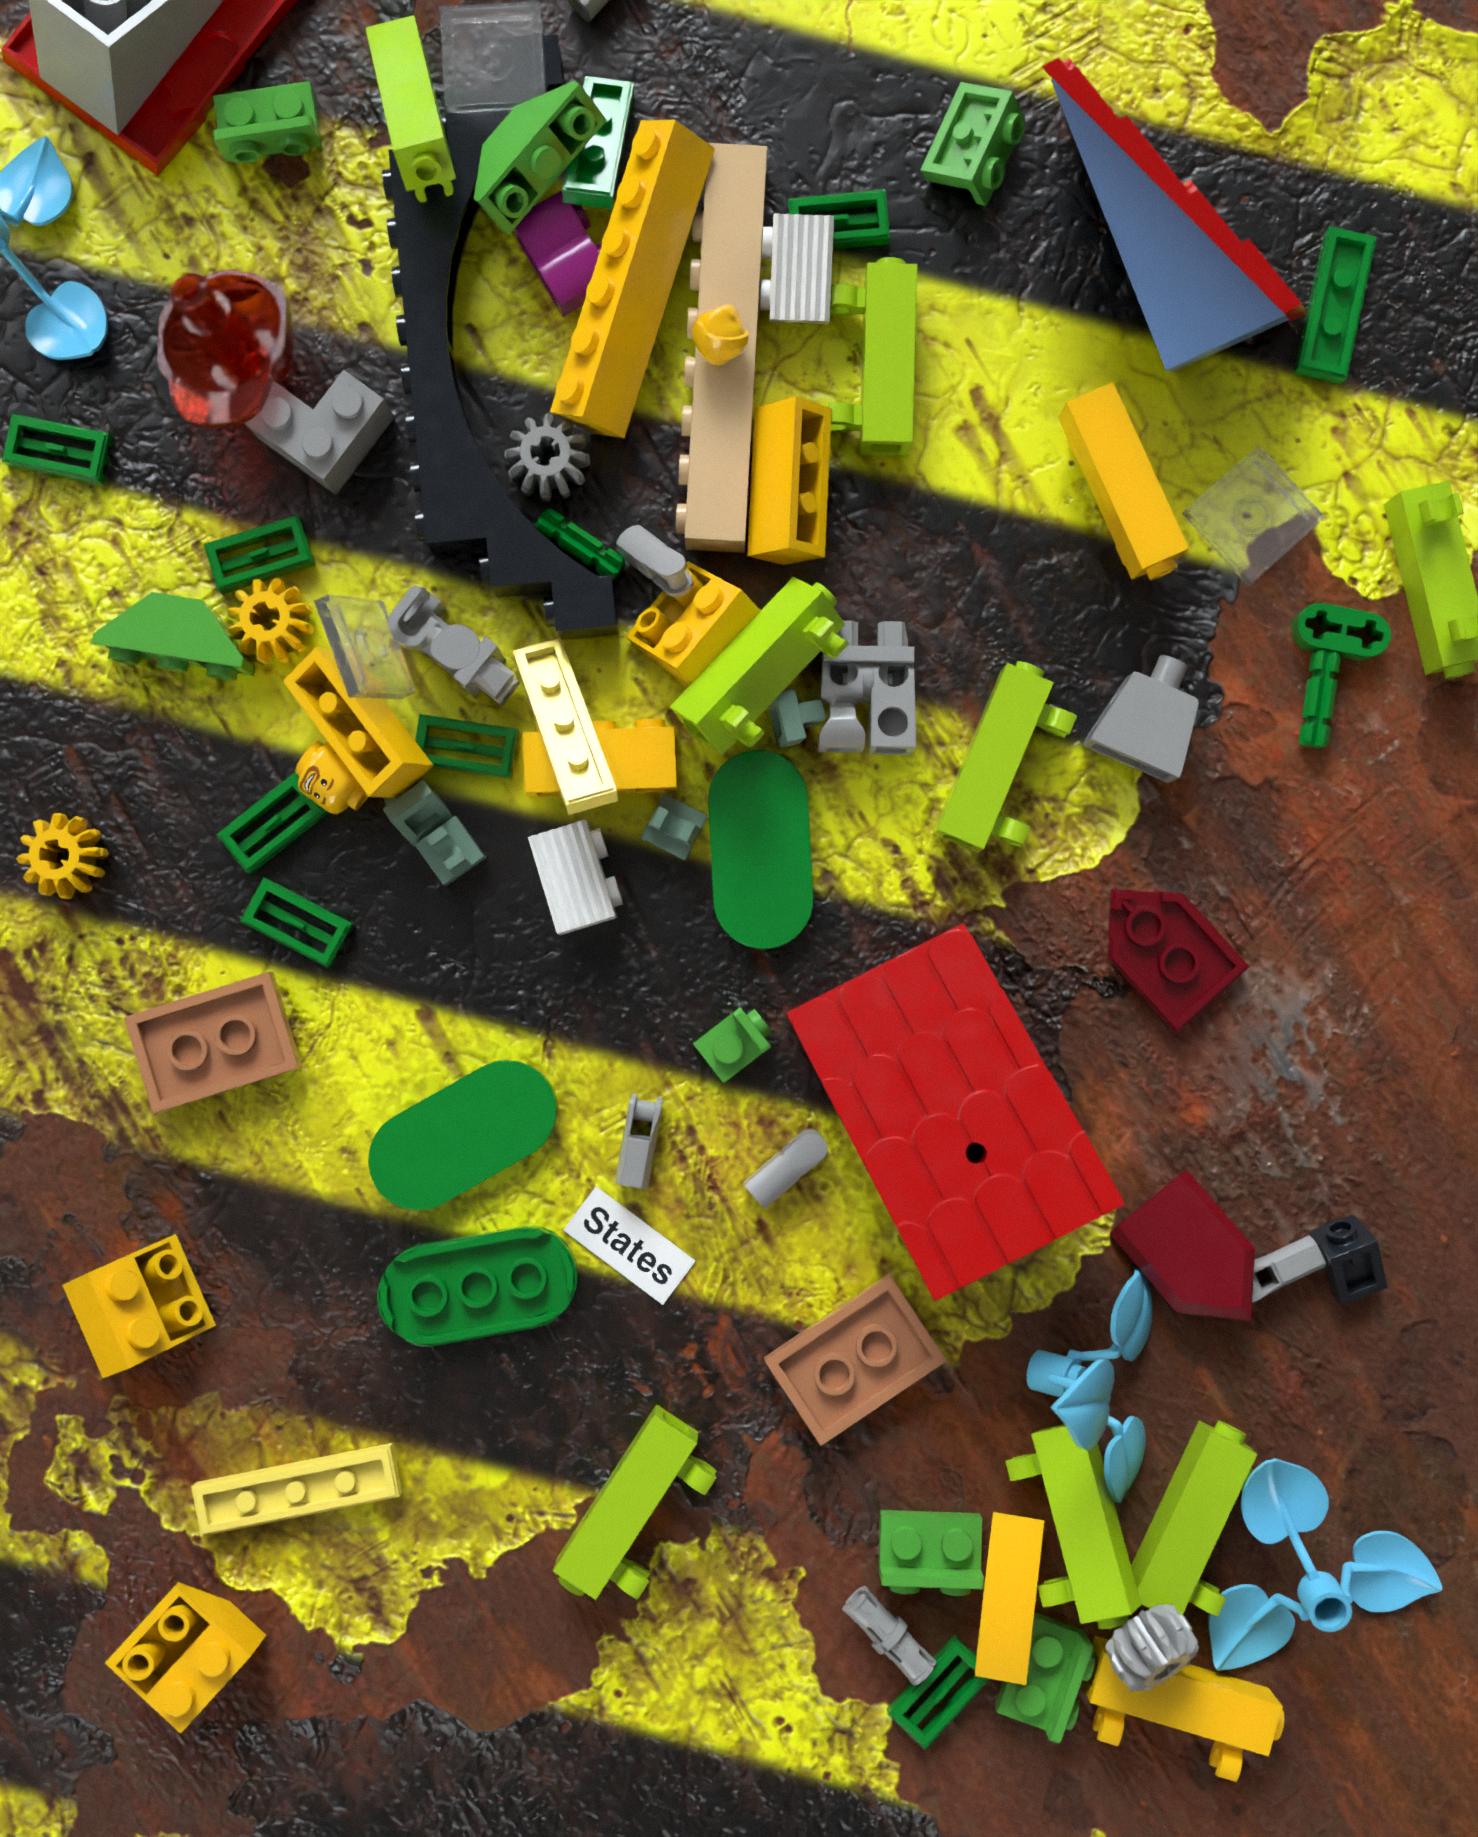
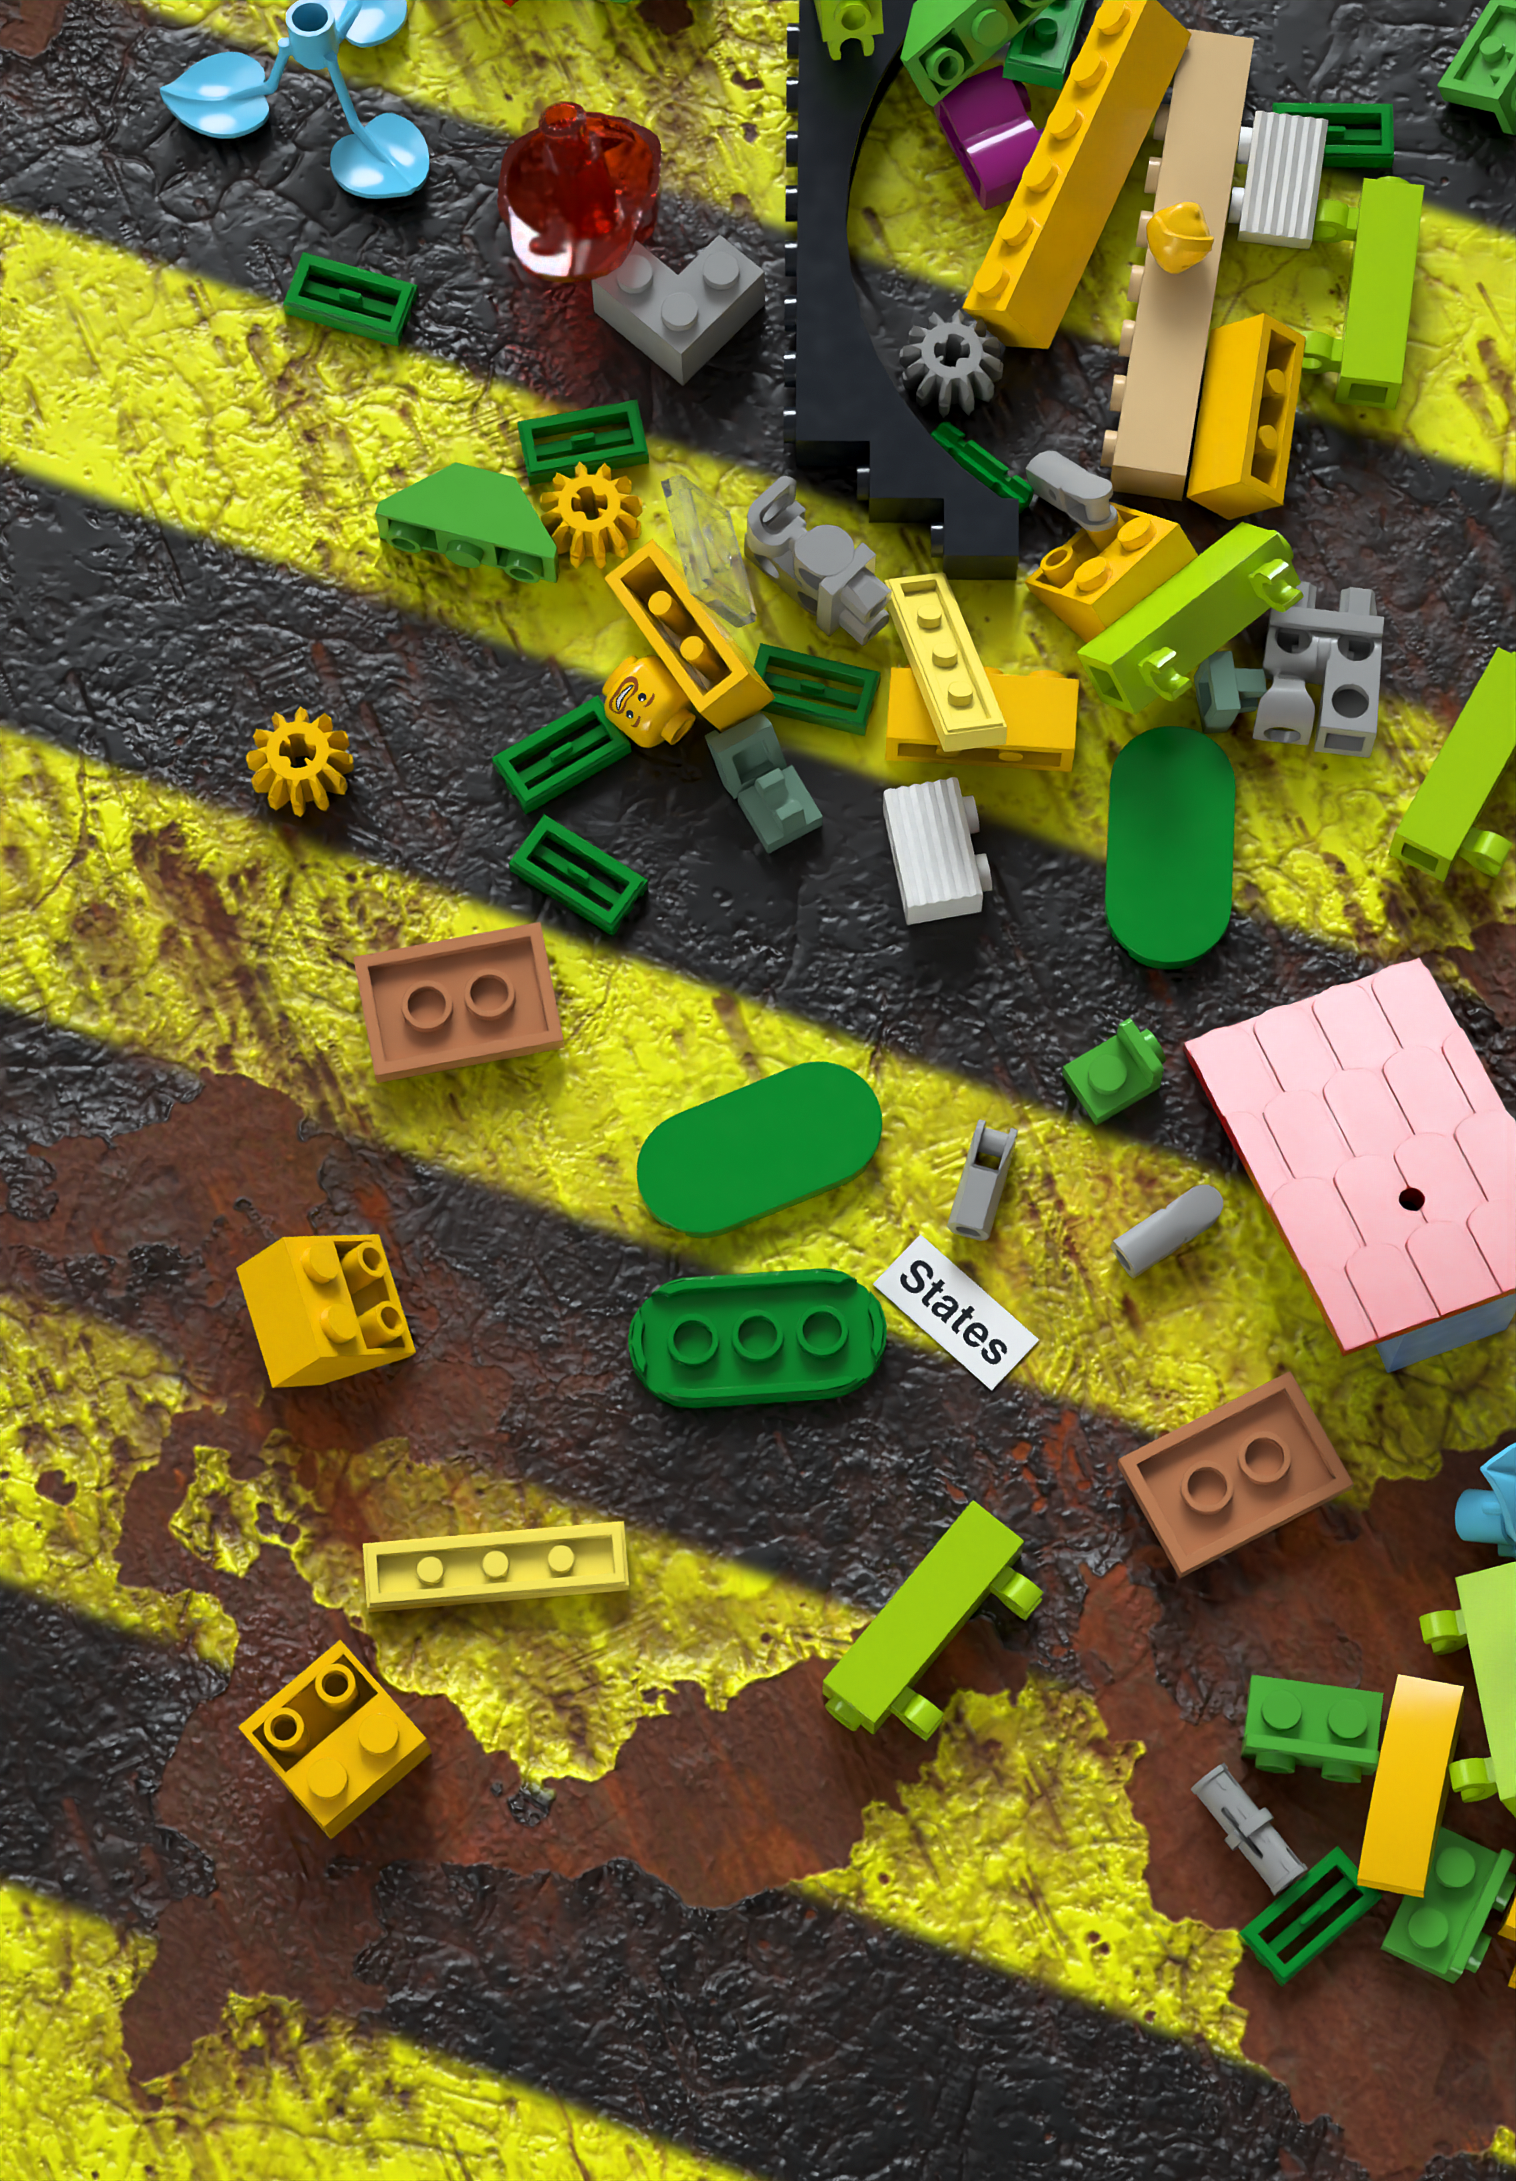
camera: 10 degrees right, 15 degrees down
sand green tile [641,793,708,861] -> none

